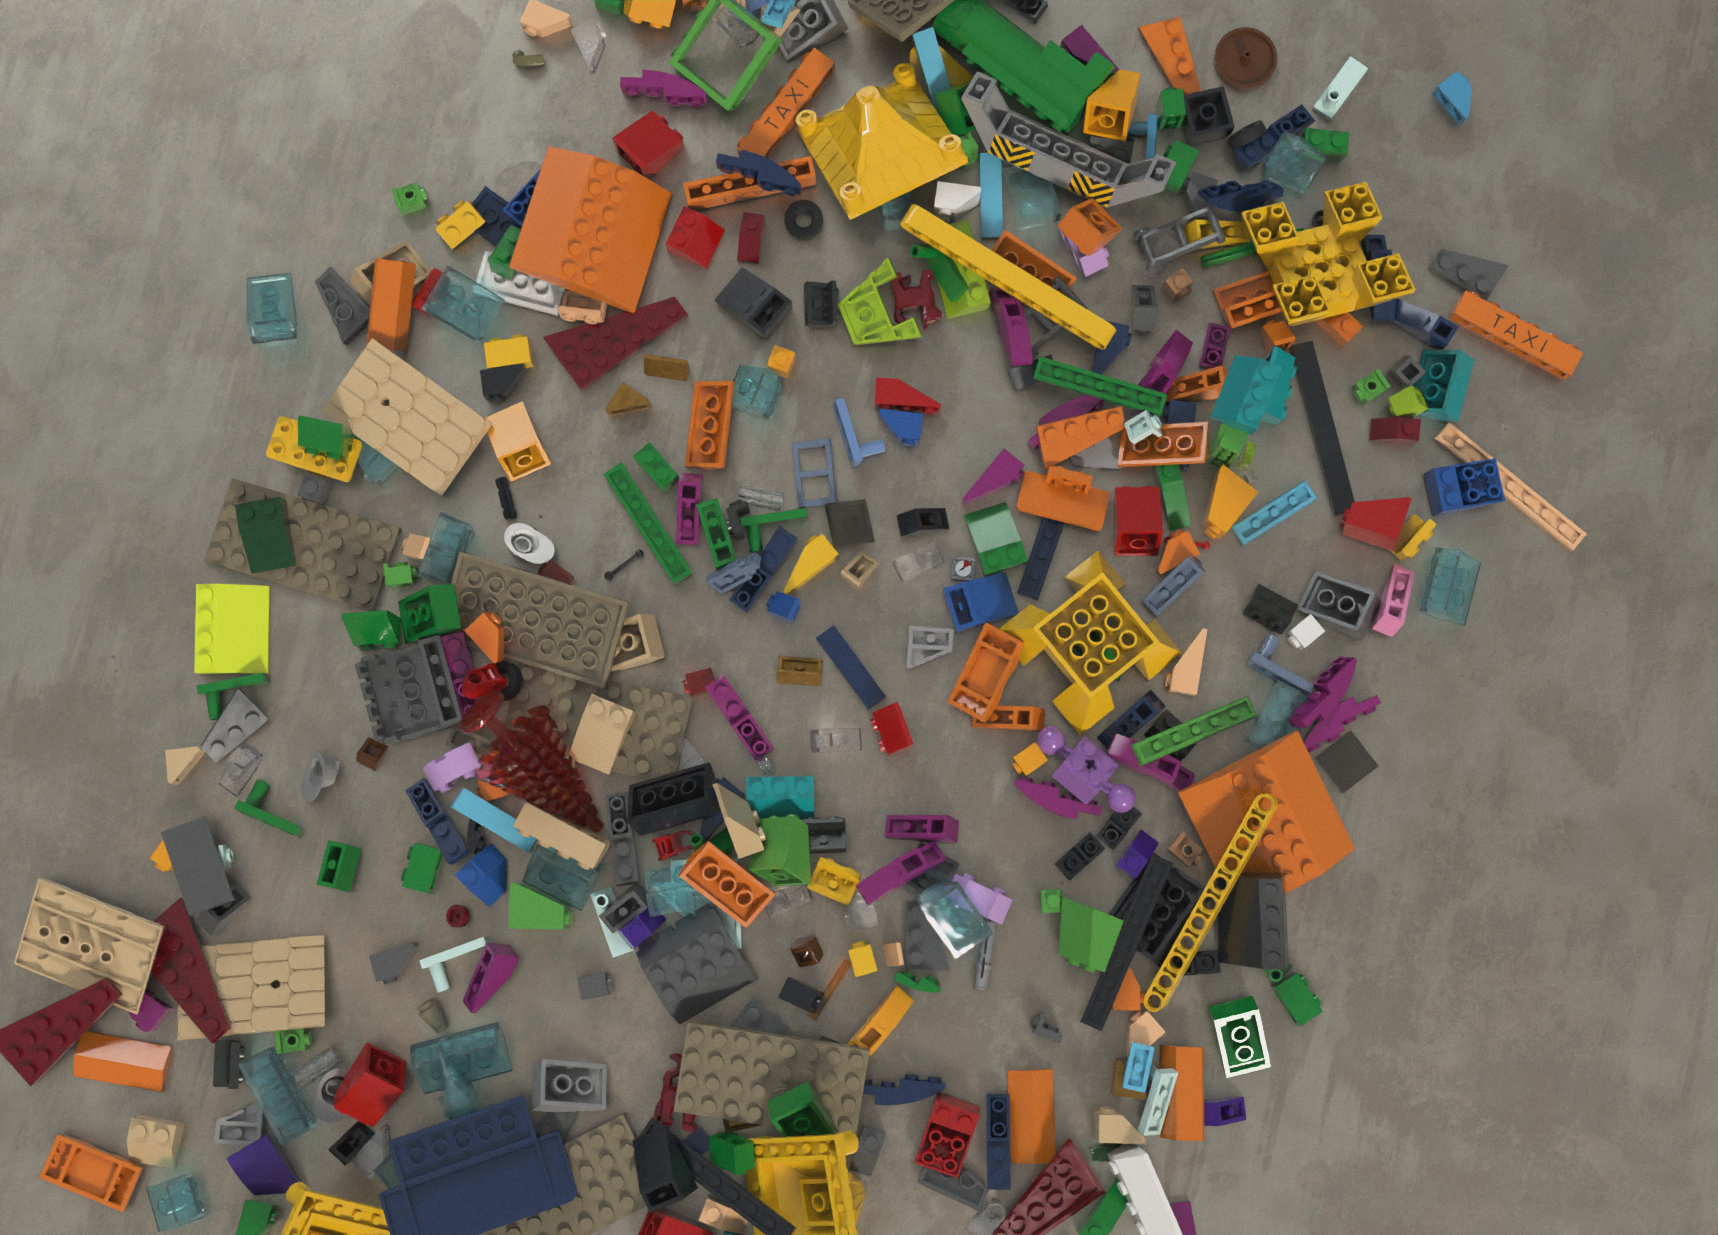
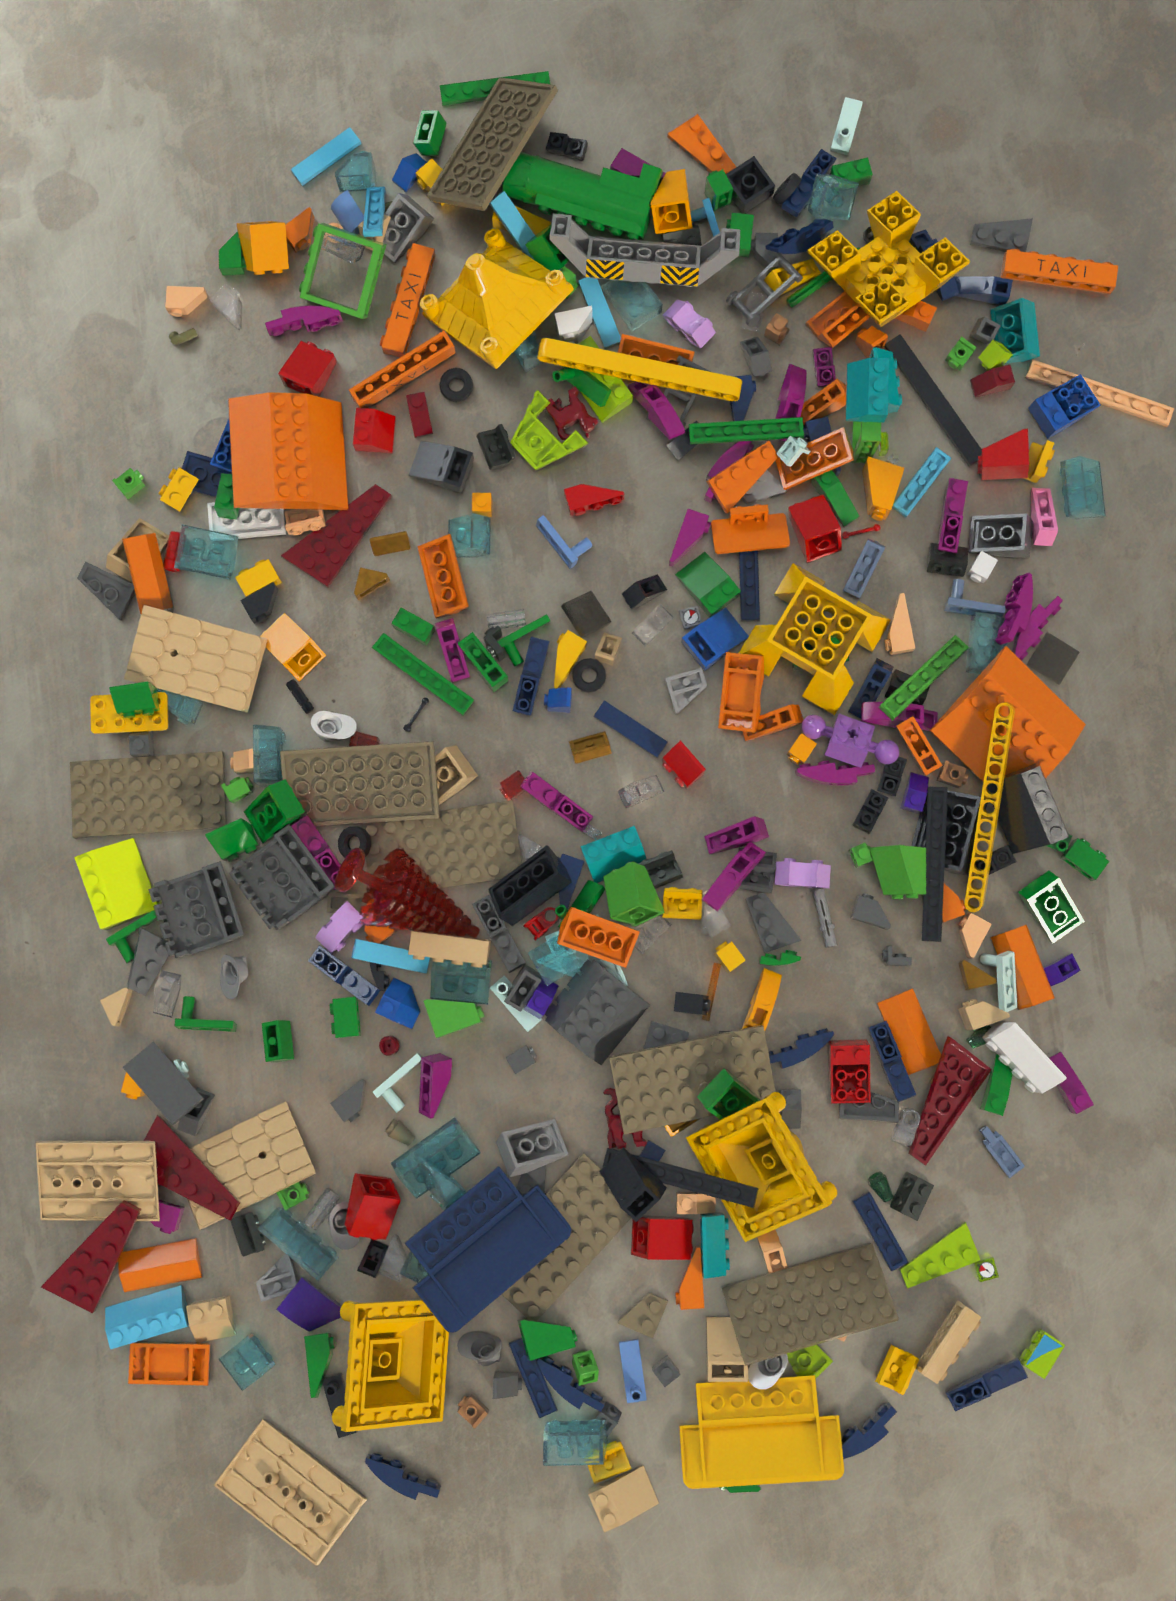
camera: 20 degrees left, 0 degrees up
dark green slope [235,497,296,574] -> none
clear light blue slope [246,273,297,344] -> none
reddish brown slope [356,737,388,771] -> none
red piece [461,663,507,699] -> none
orange slope [464,611,505,664] -> none
tan slope [568,694,636,775] -> none
sand blue hinge [705,553,762,594] -> none
green brick [709,1131,755,1175] -> none
tan slope [713,783,766,859] -> none
dark blue slope [716,149,802,196] -> none
reddish brown slope [790,936,823,967] -> none
sand blue window [792,438,838,509] -> none
blue slope [879,408,923,446] -> none
light nougat slope [883,942,904,967] -> none
clear light blue slope [915,881,994,958] -> none
orange slope [1058,198,1123,256] -> none
medium azure plate [1122,1041,1155,1093] -> none
orange slope [1156,529,1200,574] -> none
reddish brown piece [1214,27,1277,90] -> none
dark azure slope [1432,70,1472,126] -> none
none -> medium azure slope [105,1285,189,1349]
none -> dark grey slope [148,861,244,958]
none -> black tyre [572,658,606,693]
none -> dark grey slope [850,893,891,930]
none -> orange slope [896,716,943,775]
none -> magenta slope [938,478,968,553]

